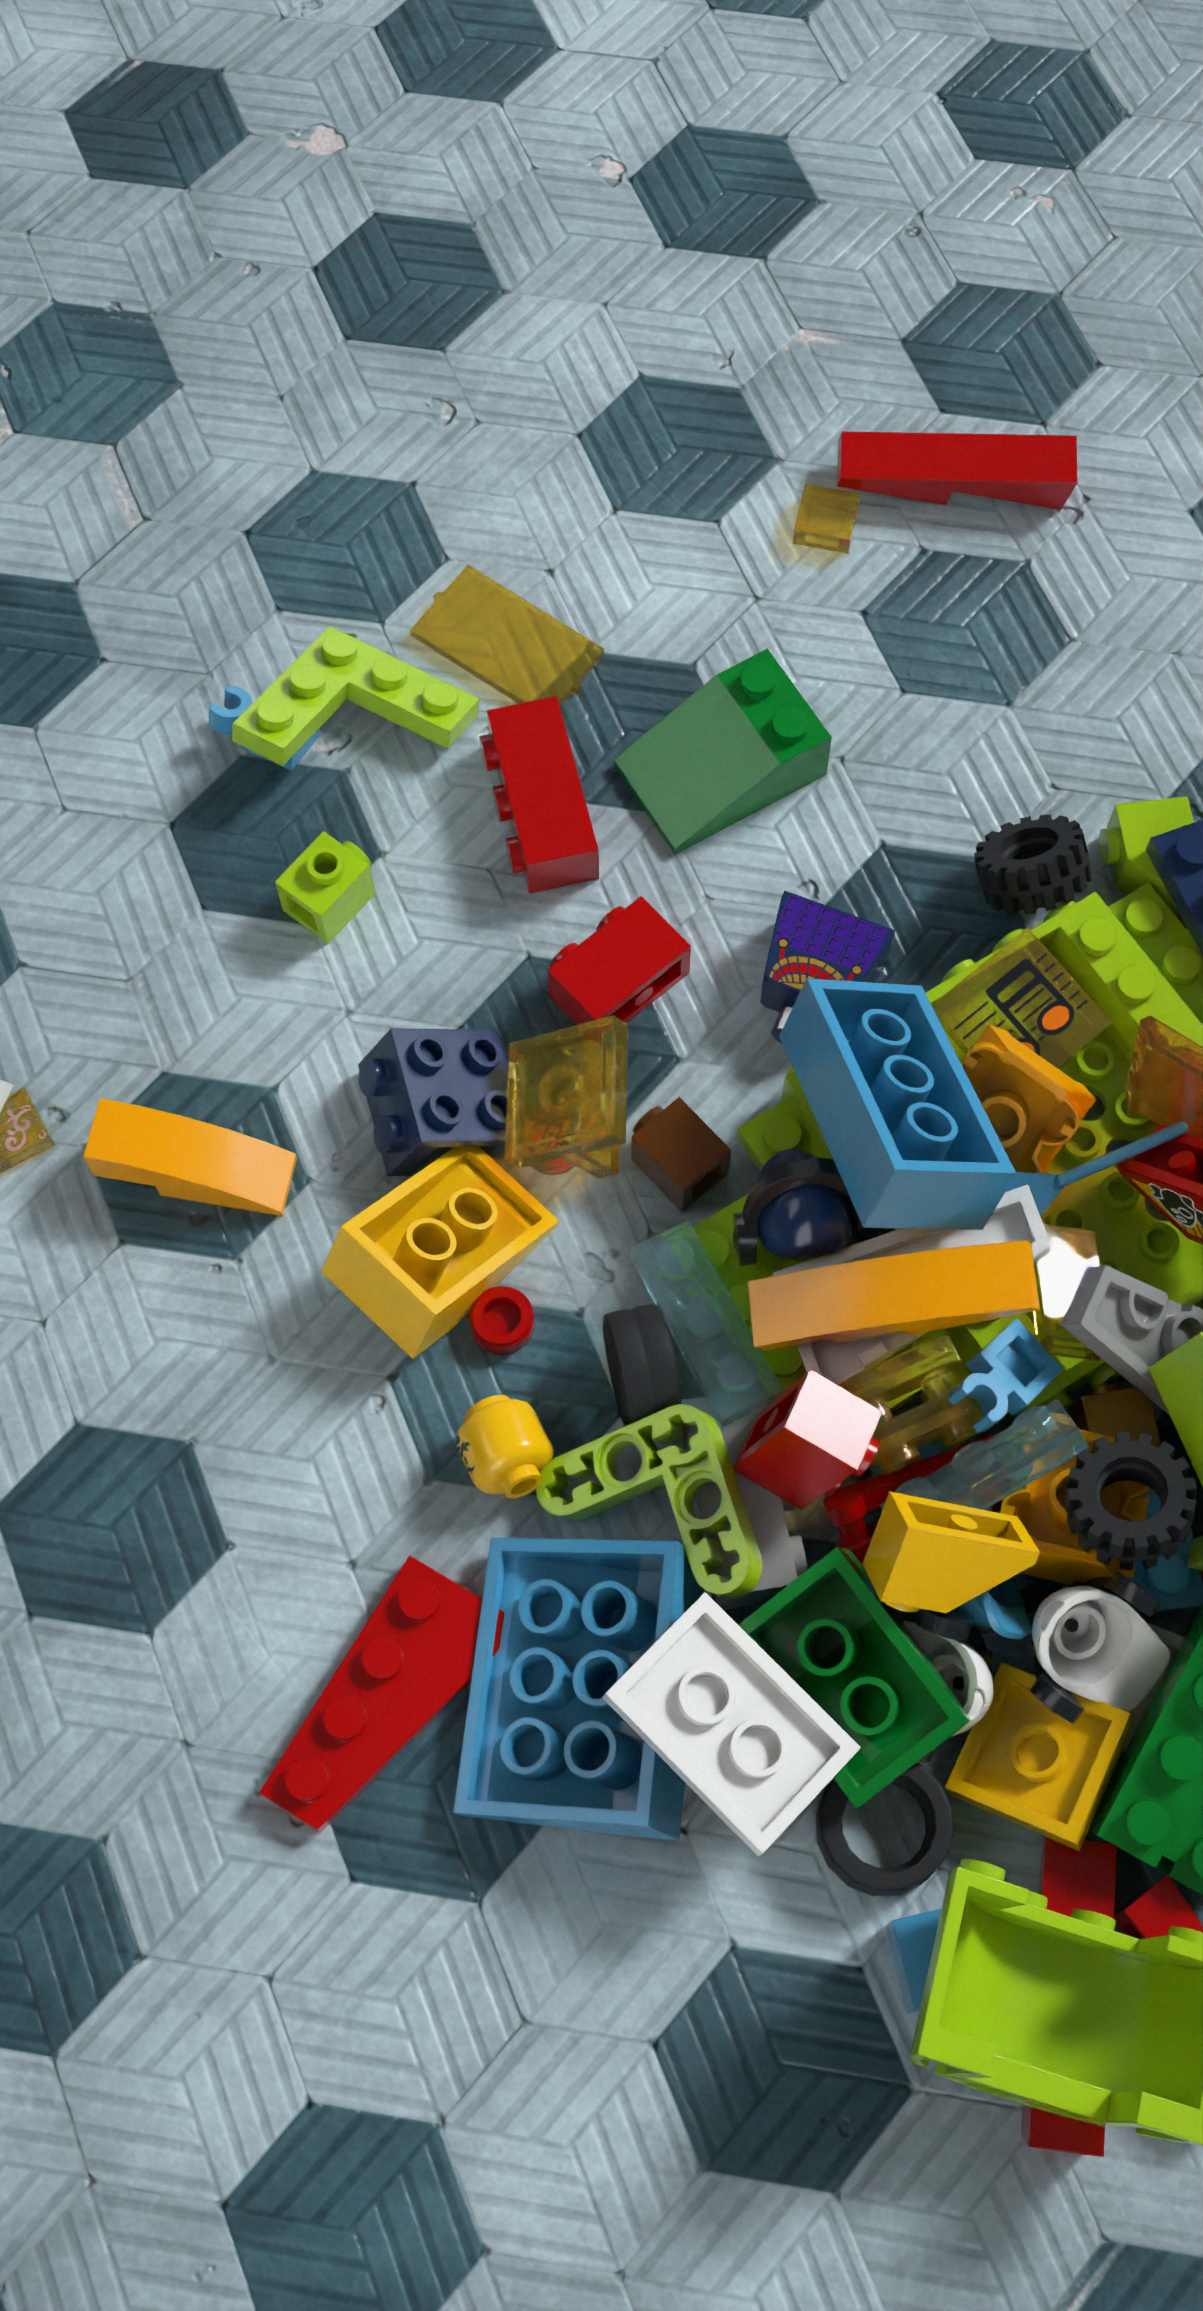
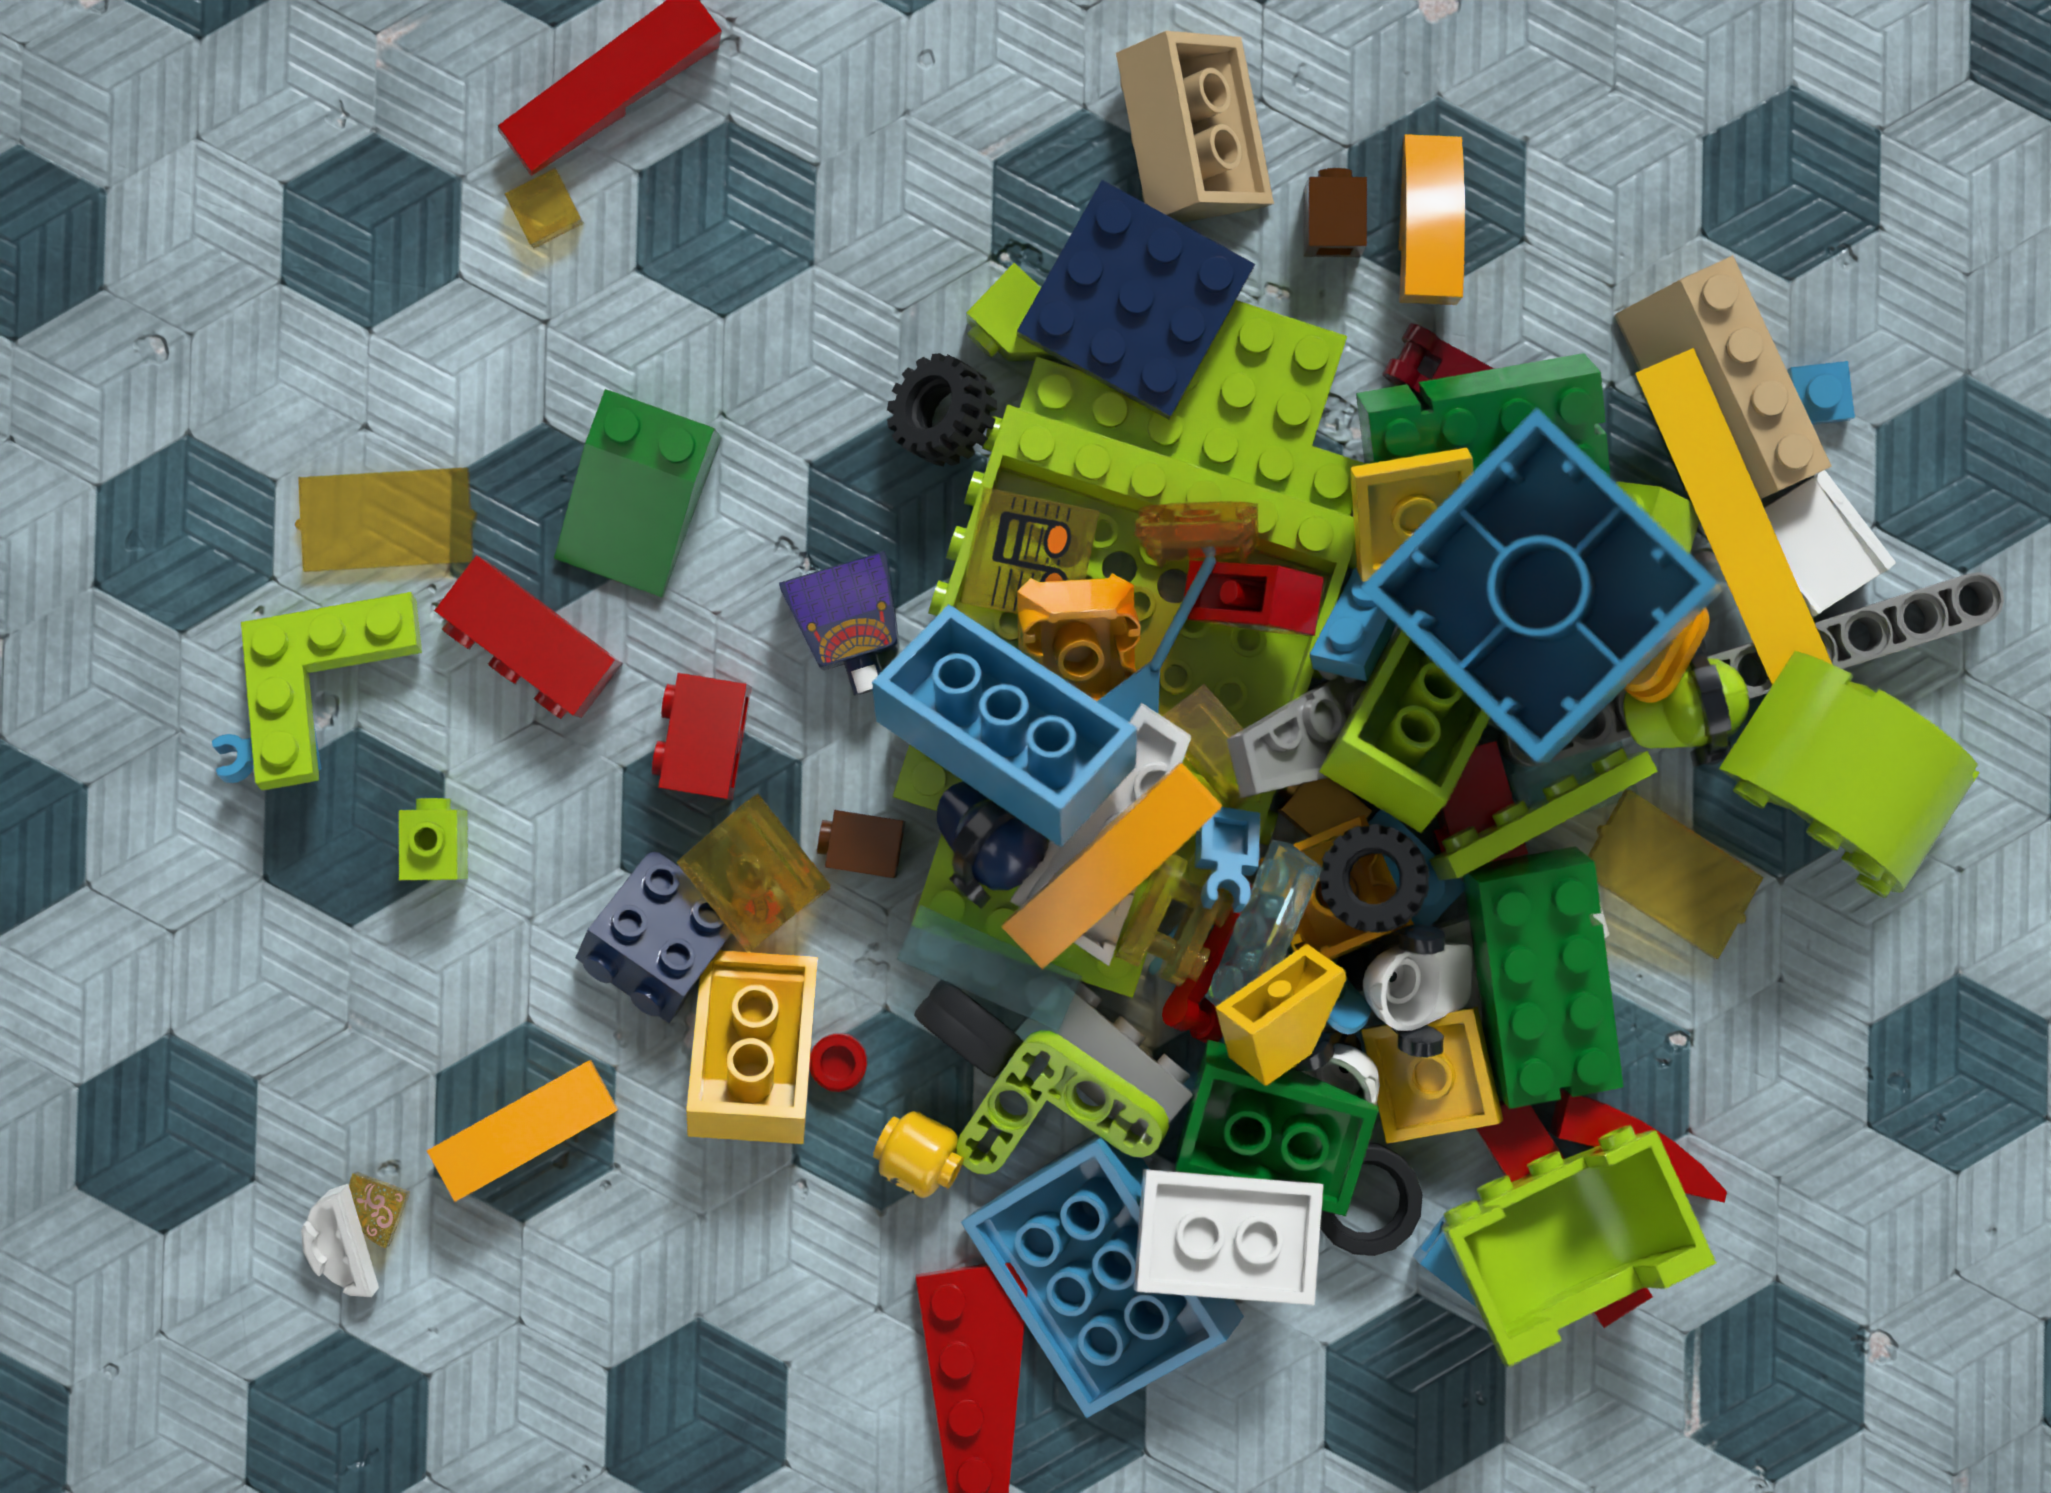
camera: 40 degrees left, 20 degrees up
red brick [733,1369,882,1510] -> none

